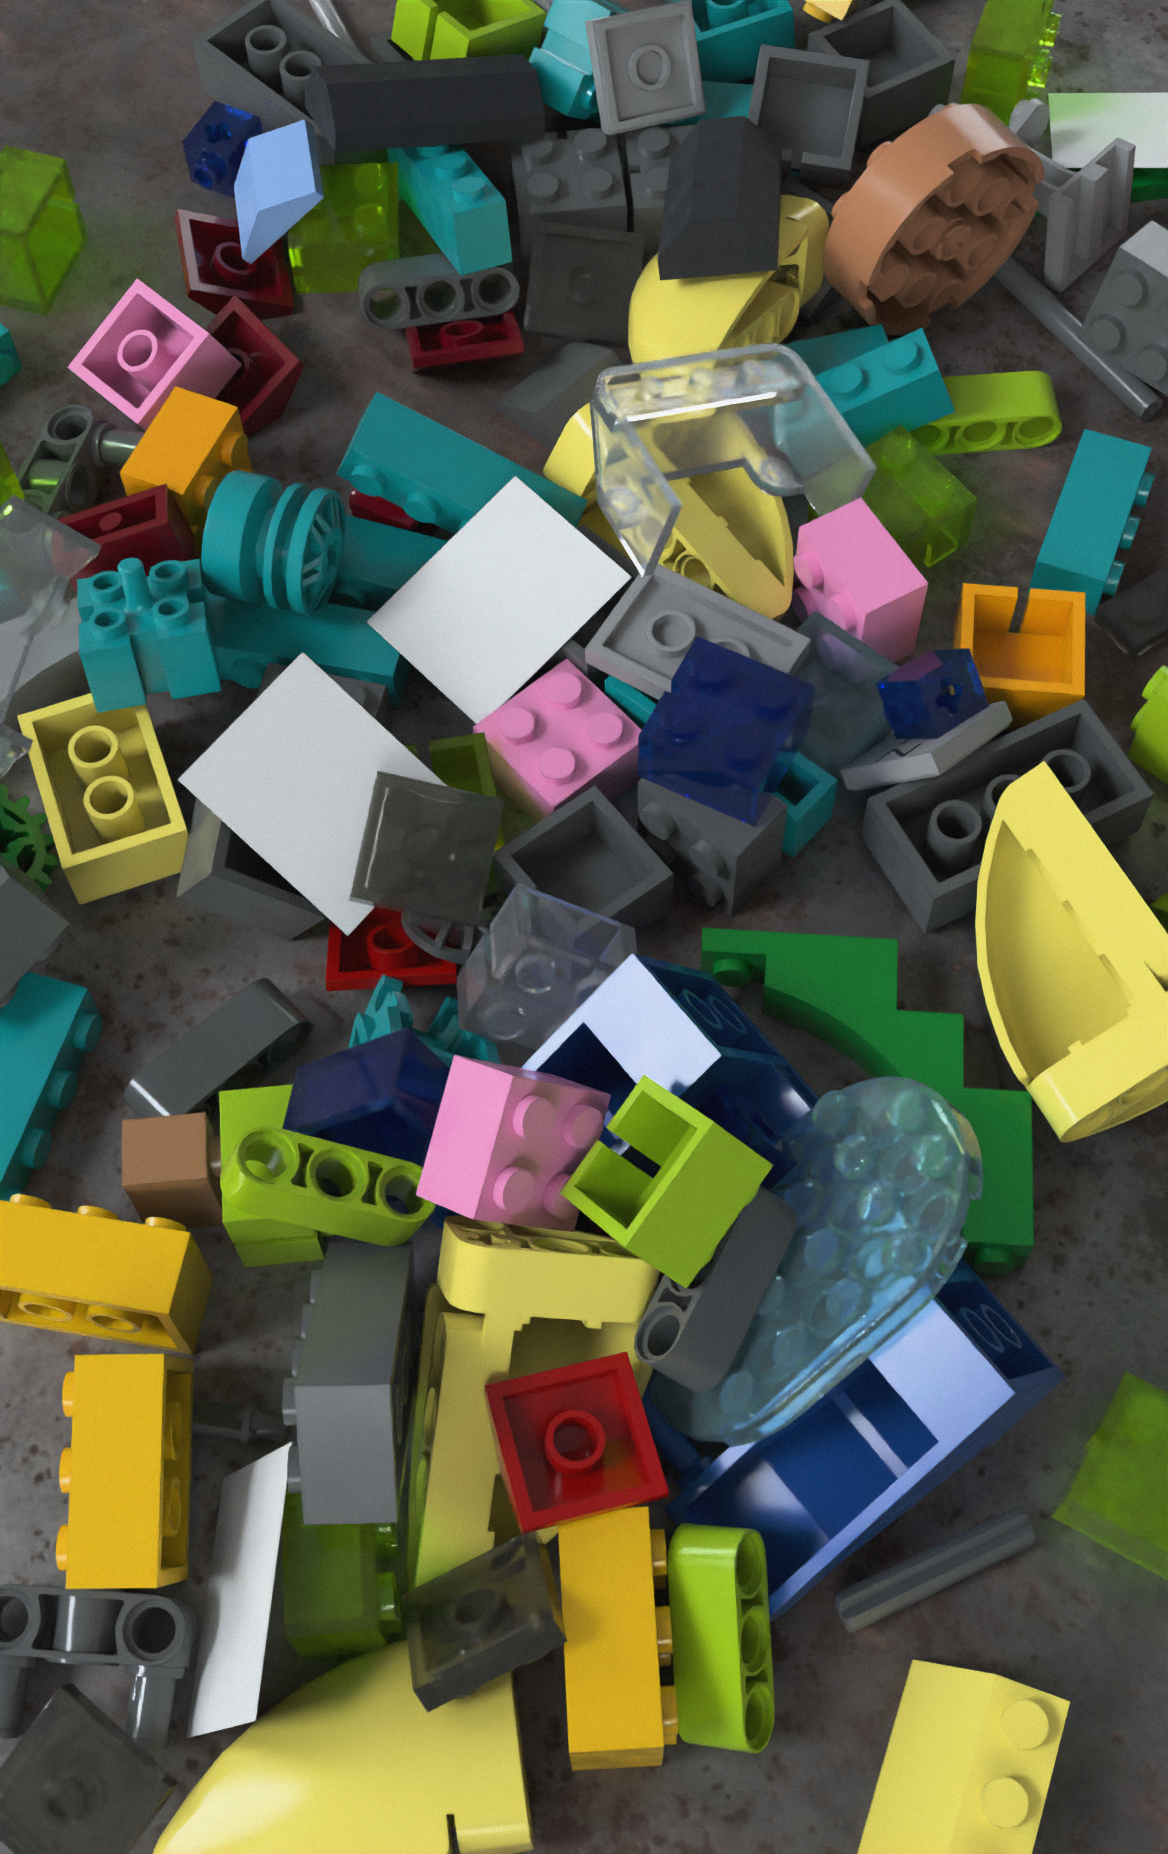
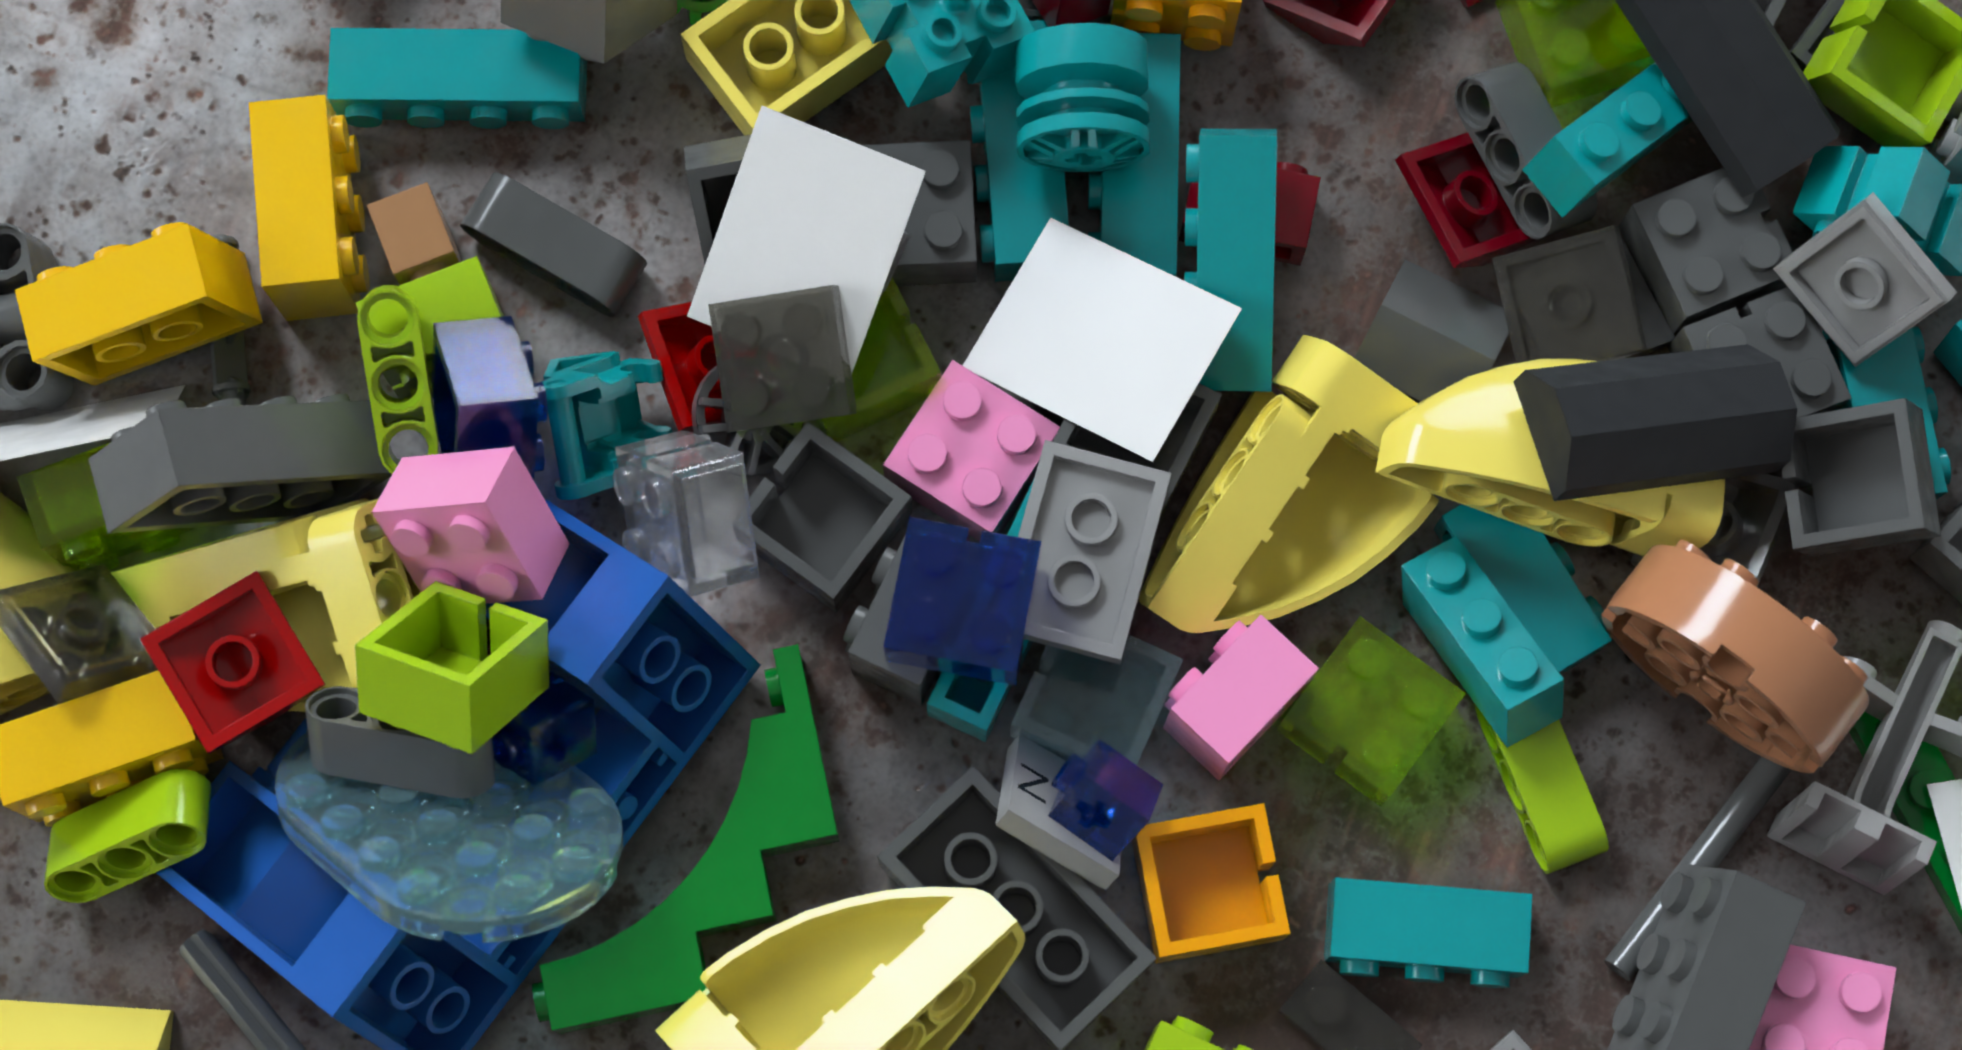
camera: 70 degrees right, 15 degrees up
clear windscreen [589,343,877,577] -> none

